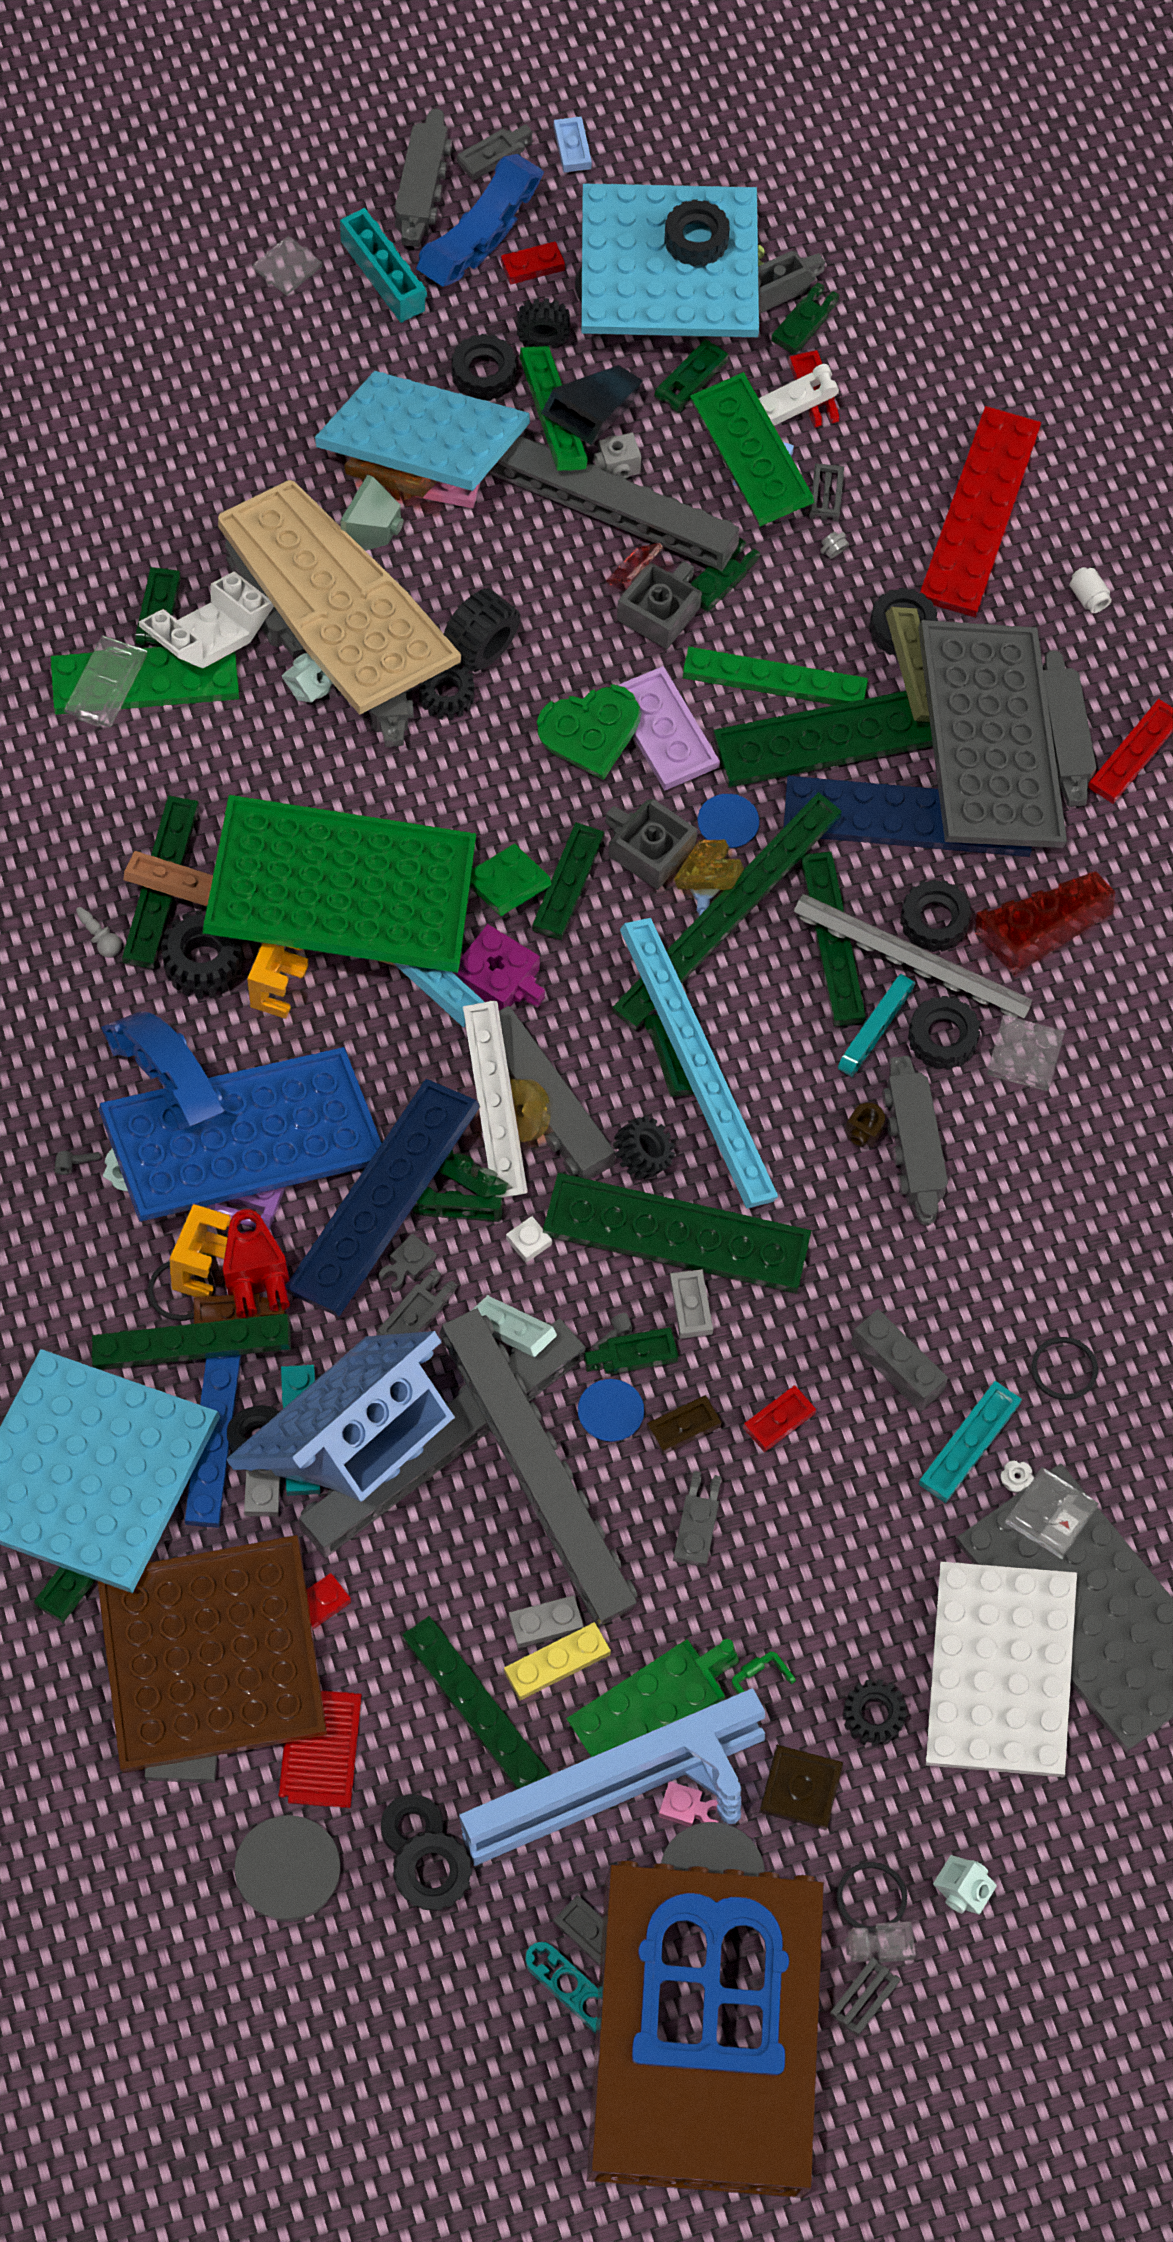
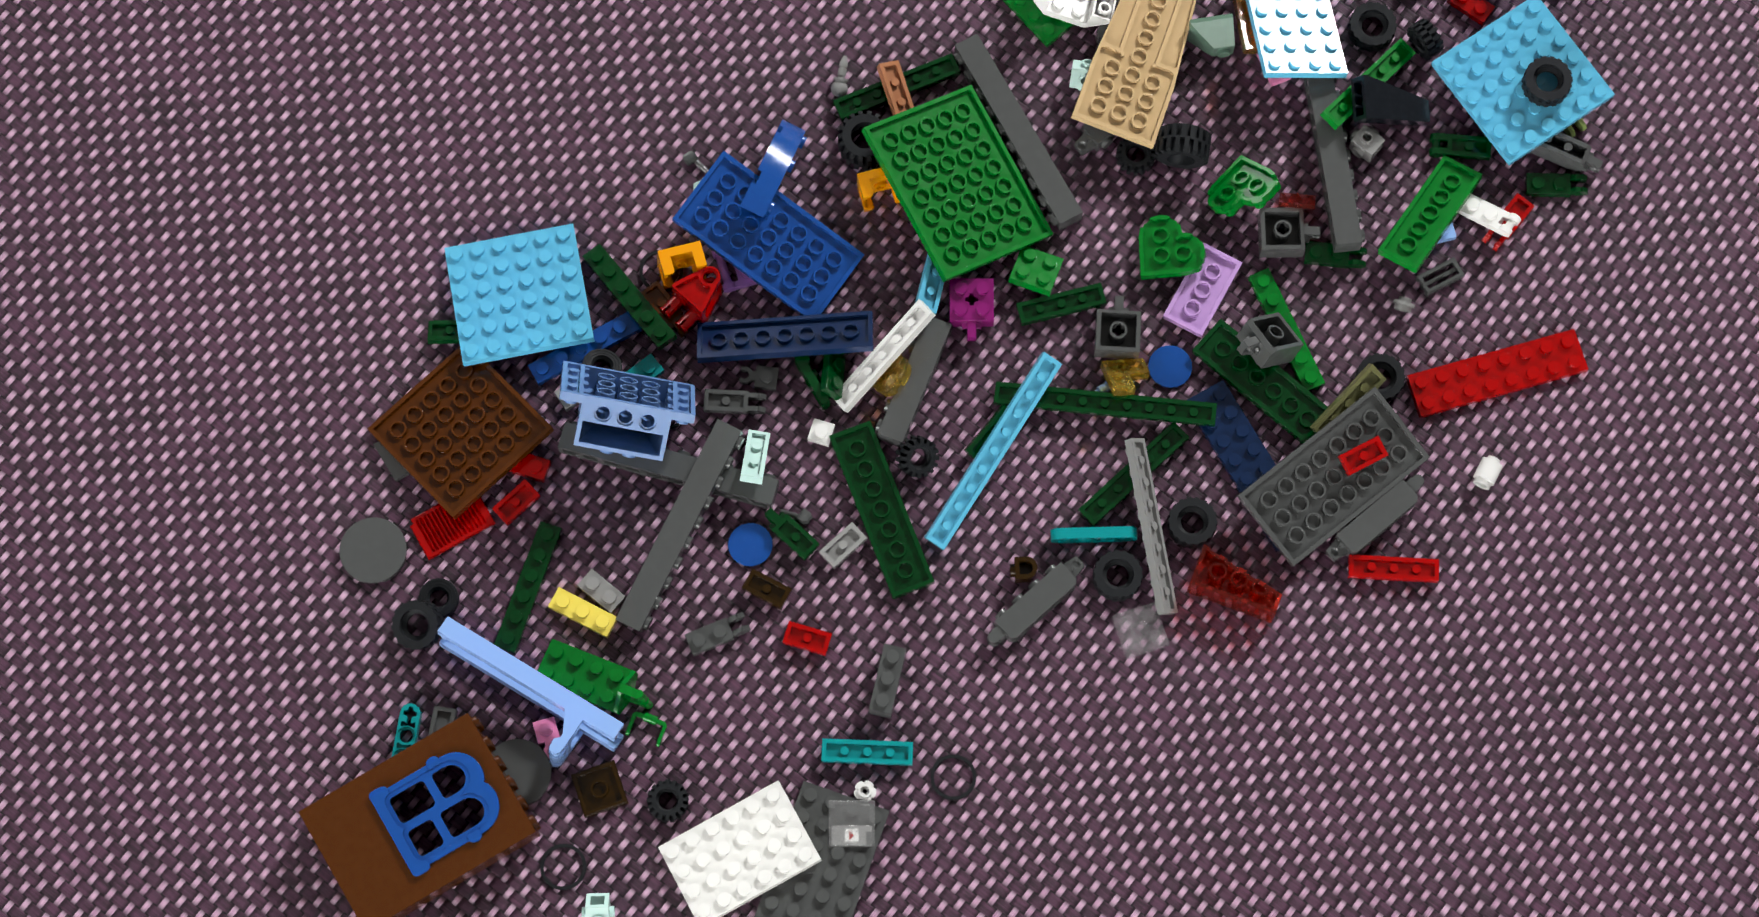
camera: 60 degrees right, 10 degrees up
dark grey tile [830,1957,901,2037] -> none
clear plate [845,1922,915,1962] -> none
none -> red plate [492,479,541,526]
none -> dark grey brick [953,34,1083,231]
none -> green plate [1207,155,1281,217]
none -> dark grey hinge [1236,312,1304,369]
none -> red plate [1338,435,1388,476]

